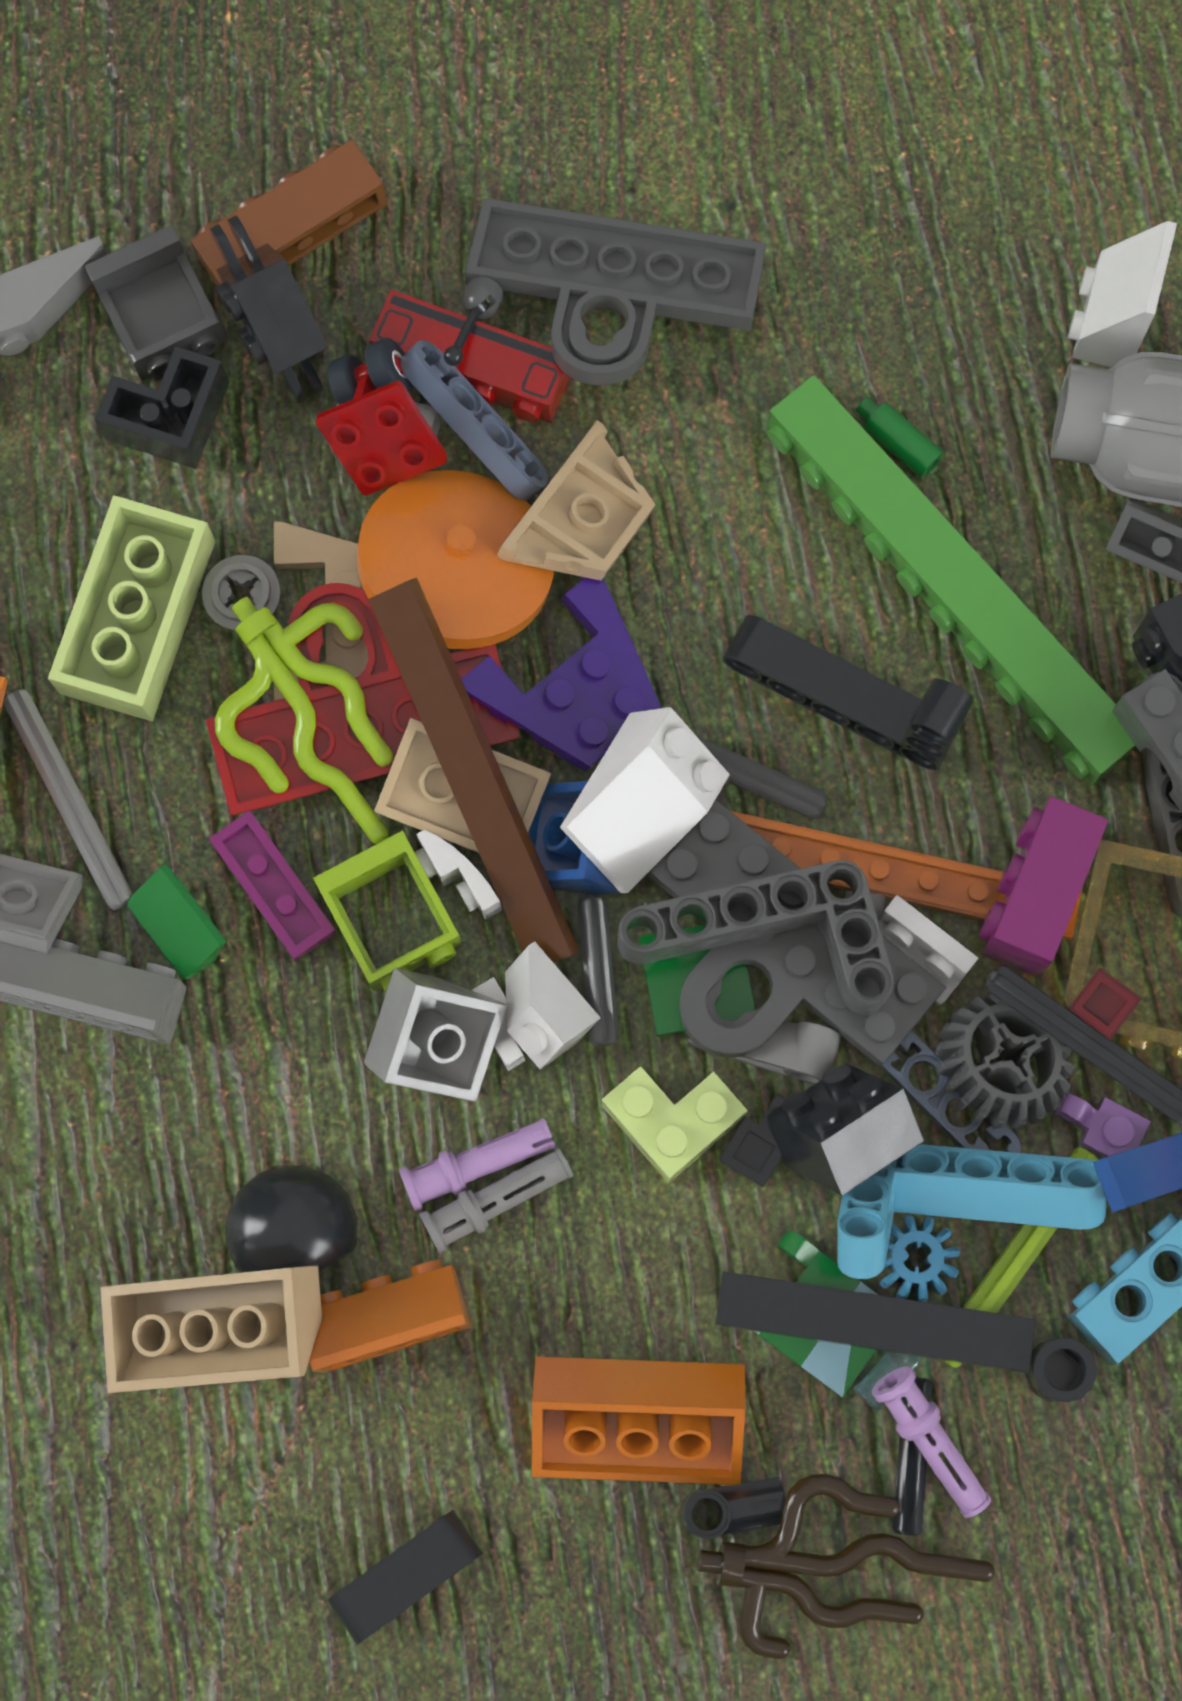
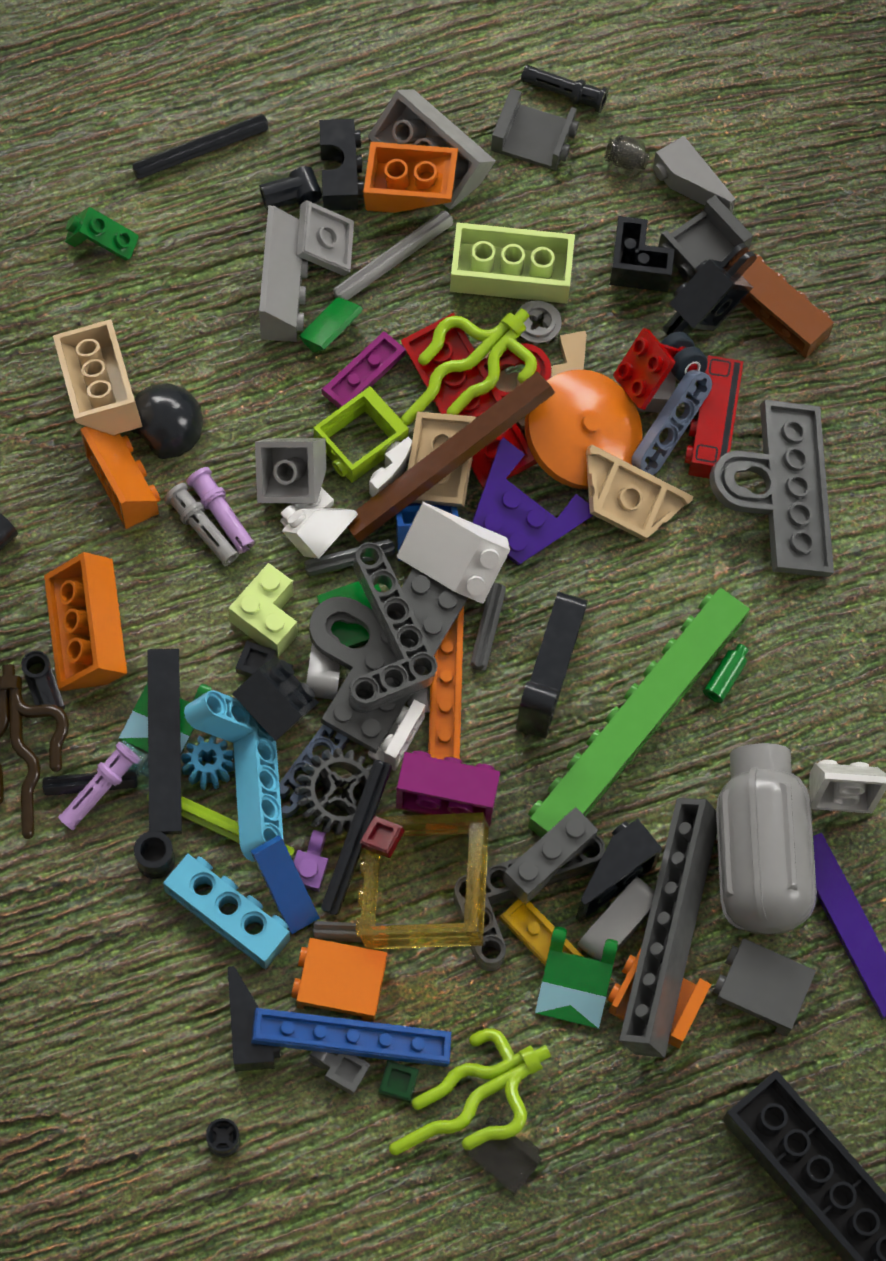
camera: 70 degrees right, 10 degrees down
hinge [444,276,504,366] -> none

